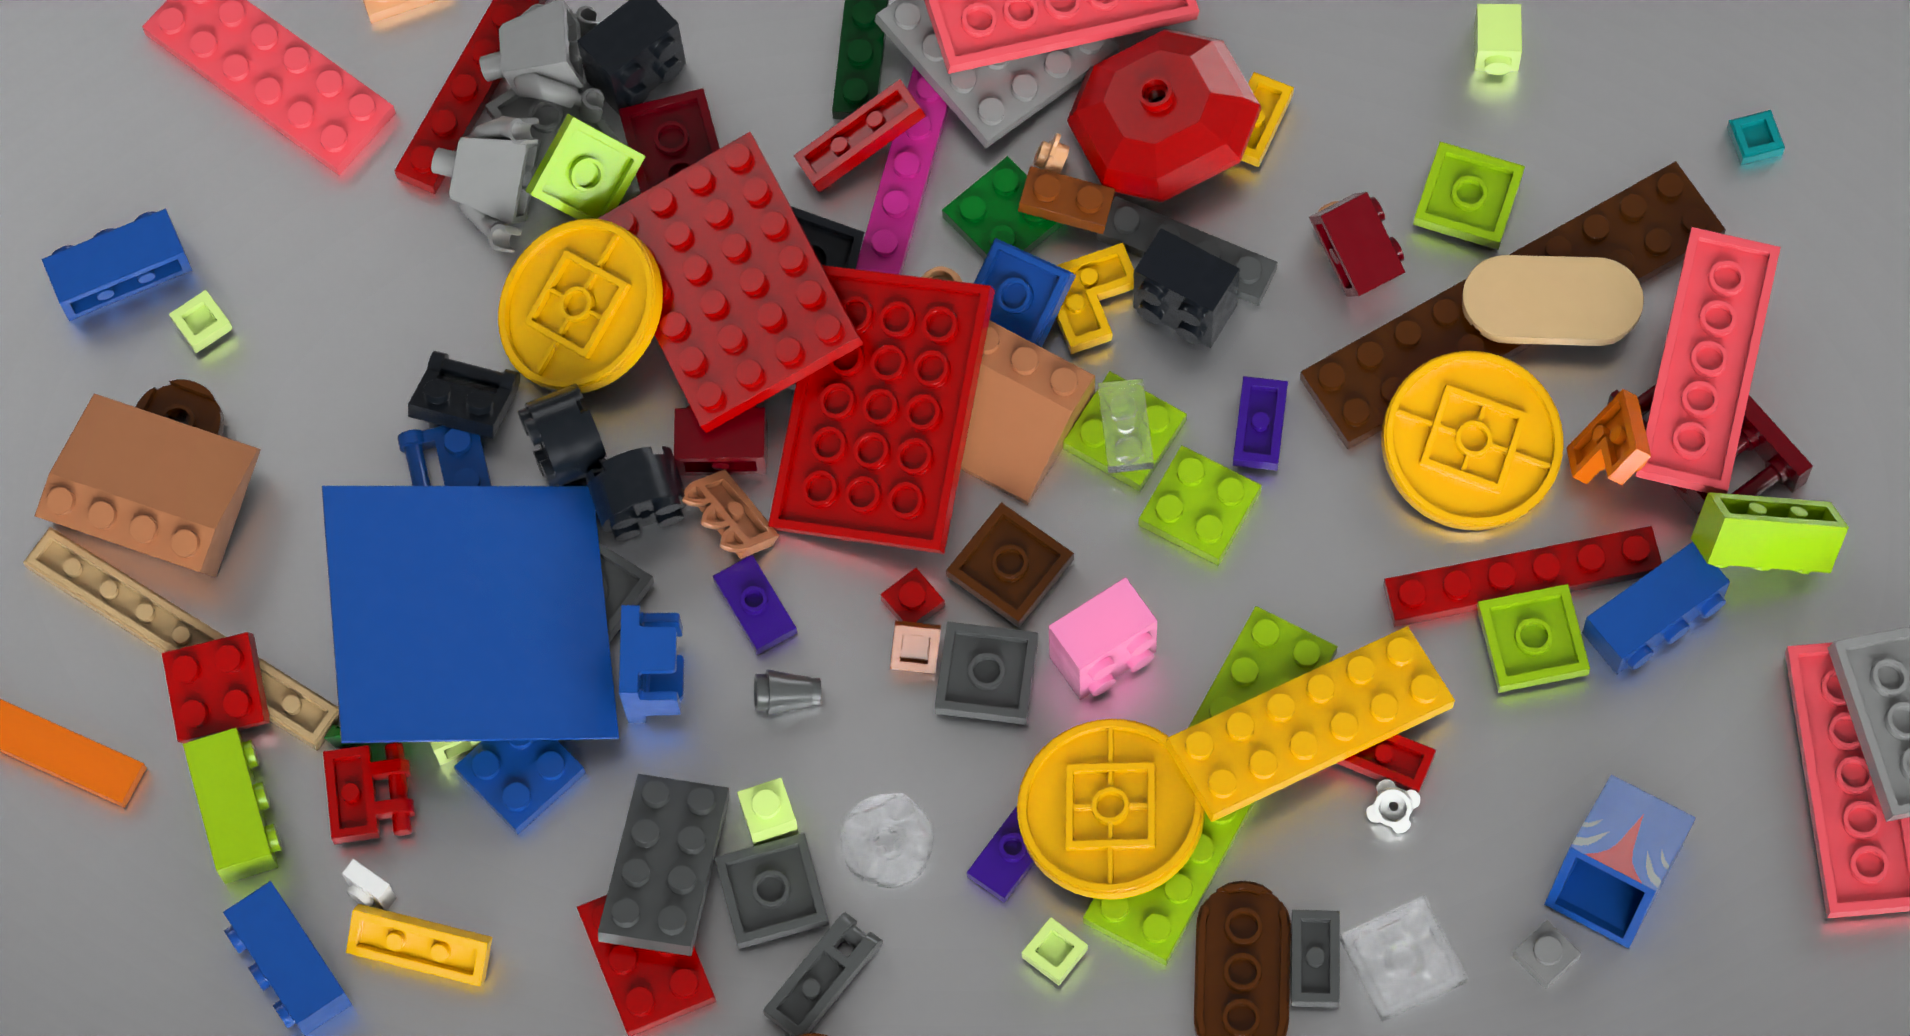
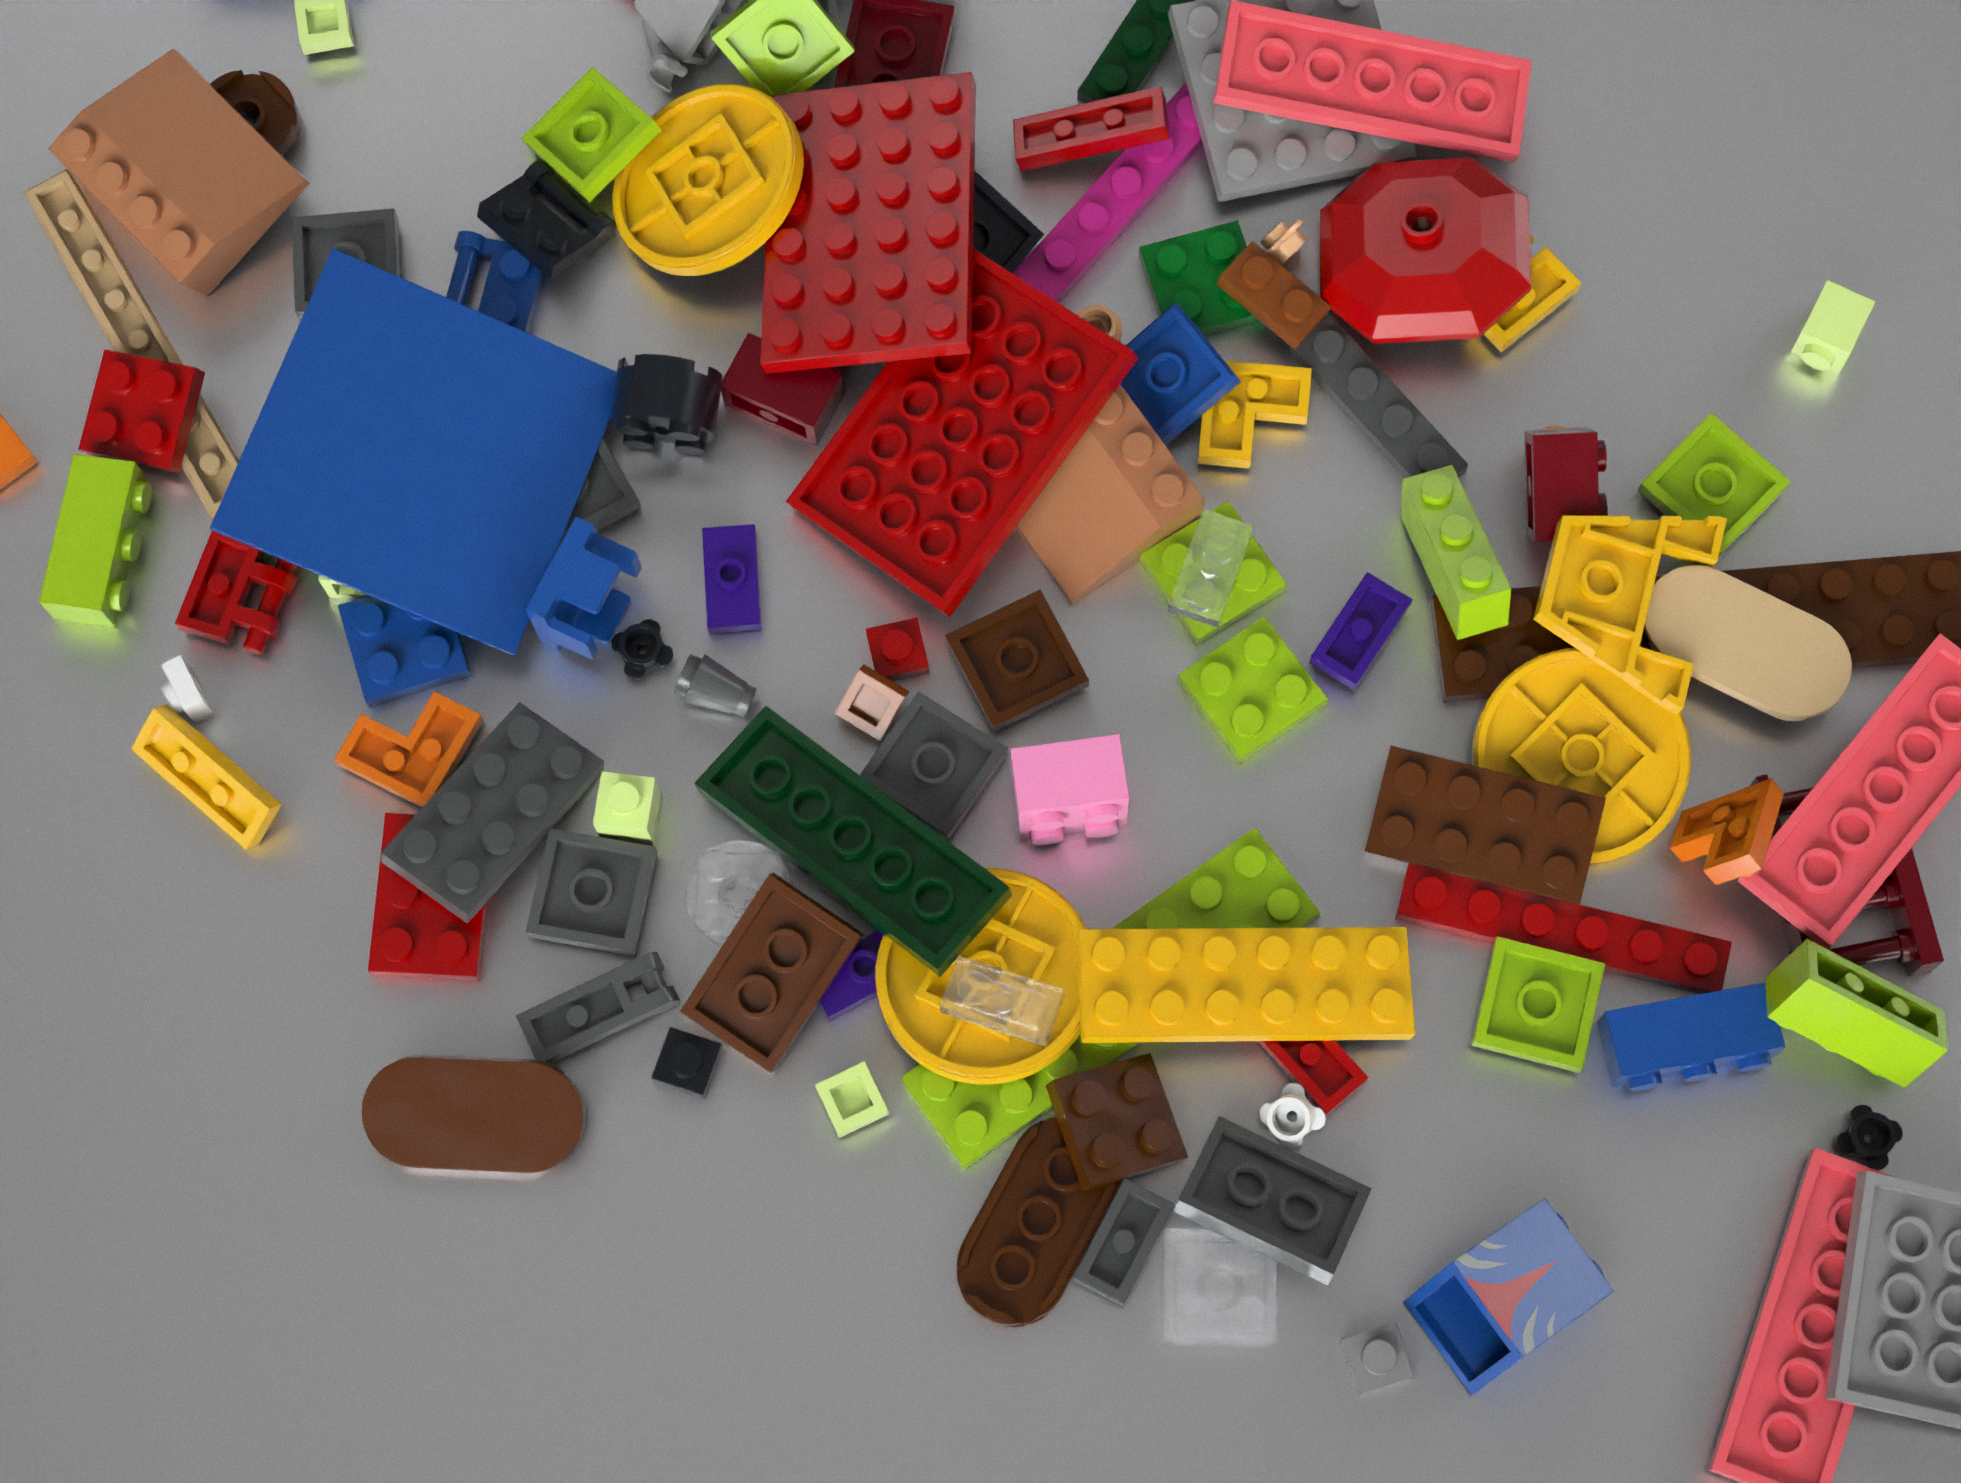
camera: 25 degrees right, 5 degrees up
blue brick [223,881,352,1036] -> none
black brick [517,383,607,487] -> none
nougat plate [682,469,779,559] -> none
black piece [1133,228,1240,348] -> none
none -> dark grey plate [292,208,400,320]
none -> orange plate [334,691,484,808]
none -> lime plate [521,67,662,203]
none -> black plate [611,619,674,680]
none -> black plate [651,1027,724,1099]
none -> reddish brown plate [680,873,864,1073]
none -> dark green plate [694,706,1012,977]
none -> clear plate [940,956,1065,1046]
none -> reddish brown plate [1046,1053,1188,1191]
none -> dark grey plate [1173,1116,1372,1286]
none -> reddish brown plate [1365,745,1606,905]
none -> lime brick [1401,465,1511,640]
none -> yellow wing [1533,516,1727,714]
none -> black plate [1836,1105,1903,1171]

